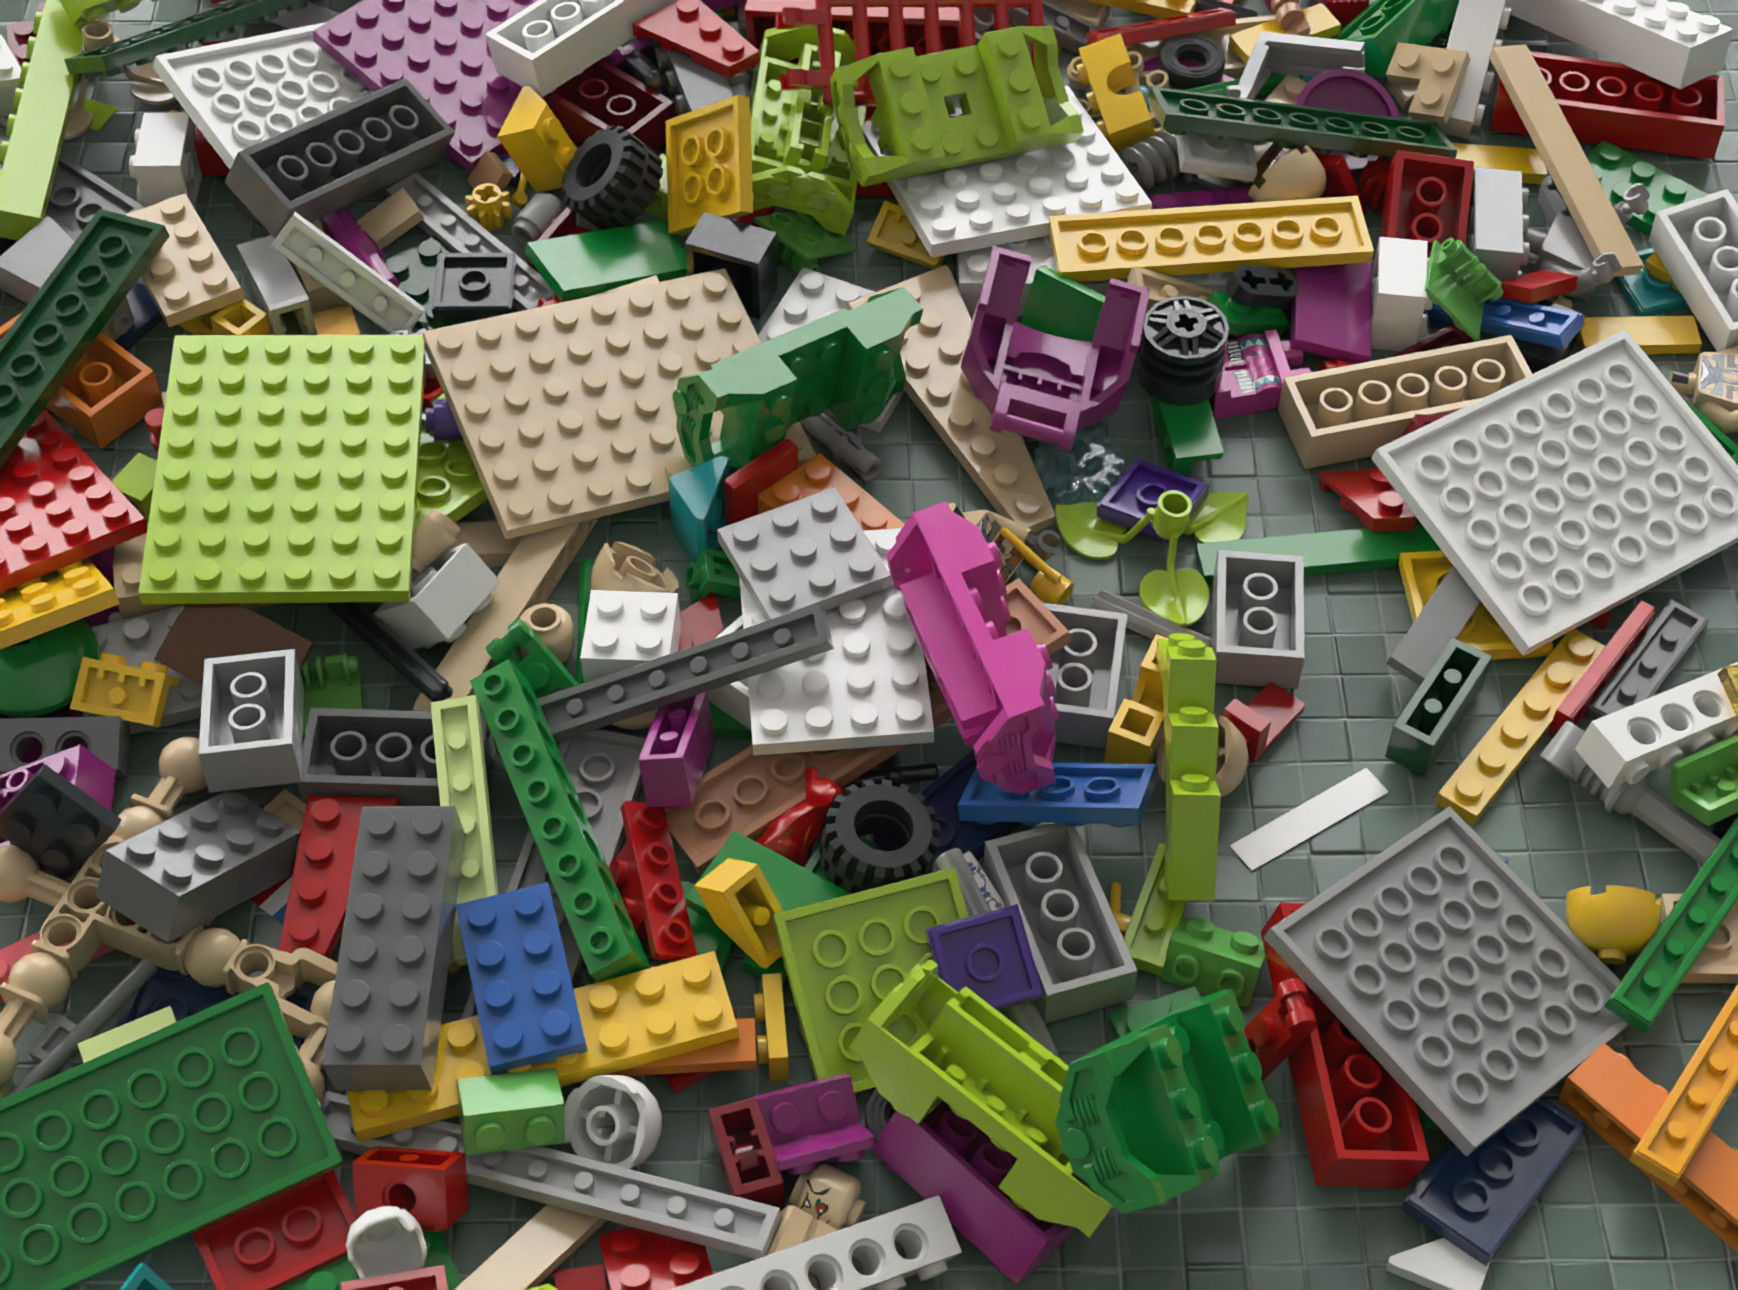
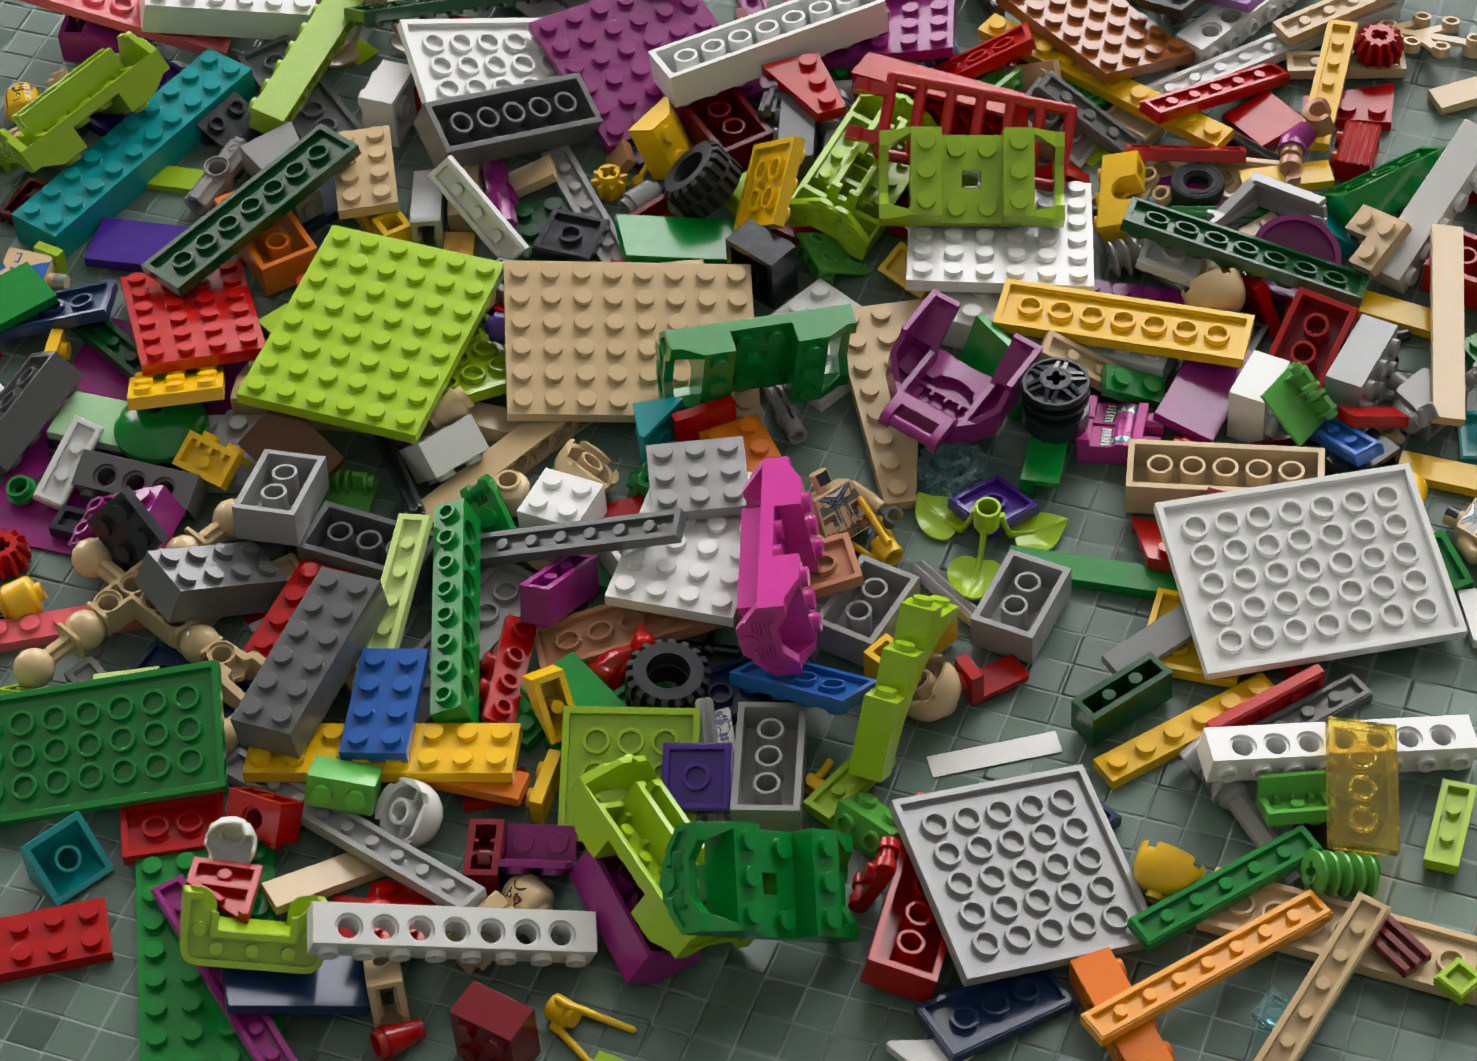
camera: 25 degrees right, 5 degrees down
dark grey bar [5,957,158,1098] -> none
black beam [1226,265,1299,308] -> none

